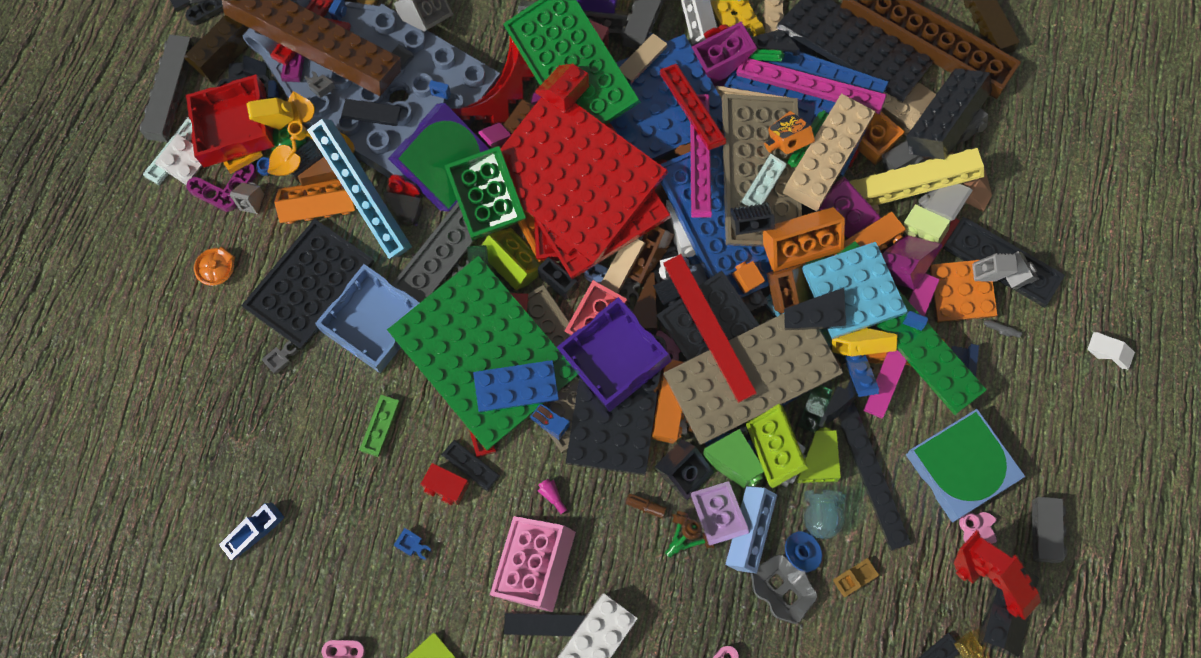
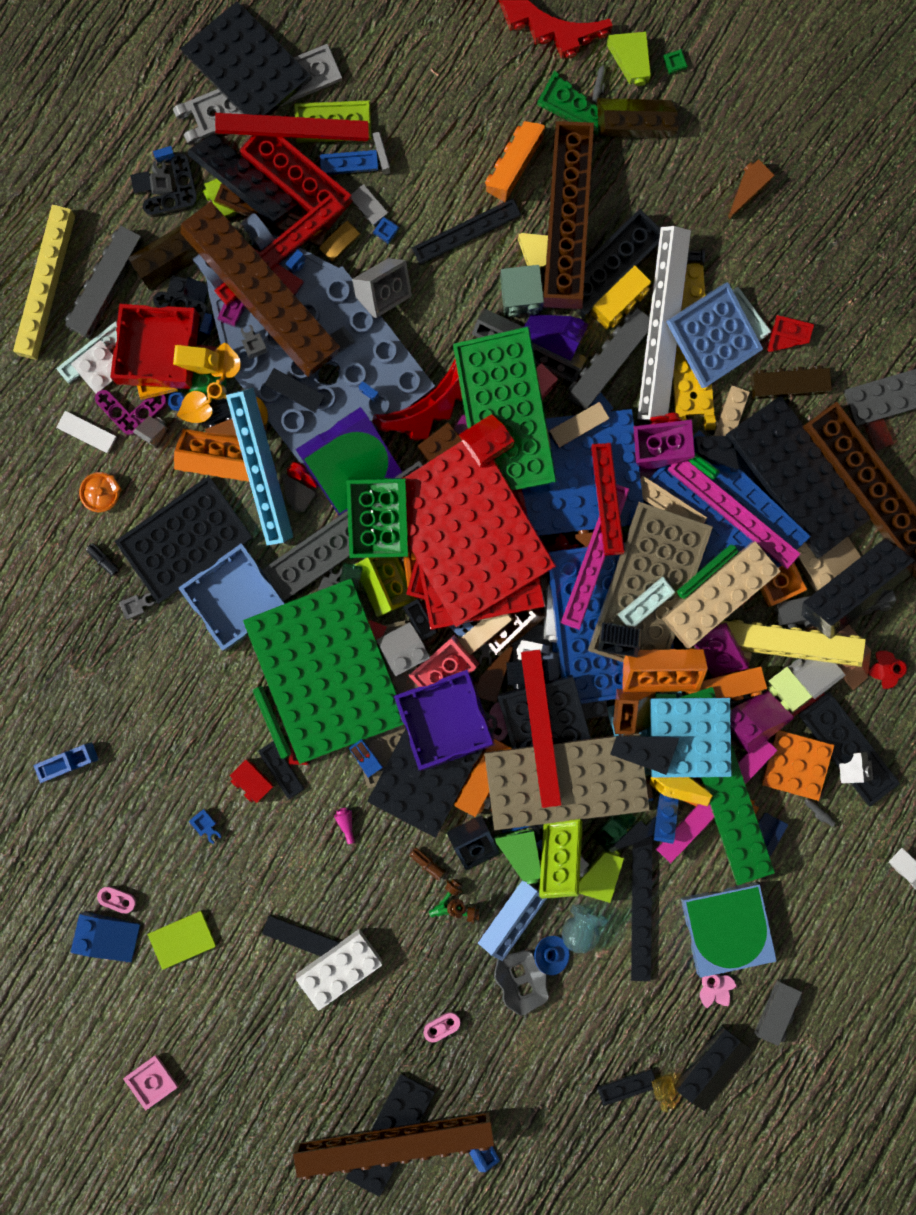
camera: 15 degrees right, 15 degrees up
bright green plate [359,395,400,457] -> none
blue plate [473,360,559,412] -> none
dark pink slope [478,123,511,148] -> none
bright pink slope [490,516,576,612] -> none
lavender plate [691,481,749,545] -> none
orange brick [732,261,765,294] -> none
orange torso [764,111,815,154] -> none
pearl gold slope [833,558,879,598] -> none
blue tile [903,311,928,331] -> none
red wedge [954,530,1041,620] -> none
light grey brick [972,253,1018,282] -> none
none -> light yellow brick [13,204,76,360]
none -> white tile [56,411,117,454]
none -> black axle [86,543,120,577]
none -> green axle [253,686,291,759]
none -> light grey slope [376,622,430,676]
none -> red plate [868,651,907,689]

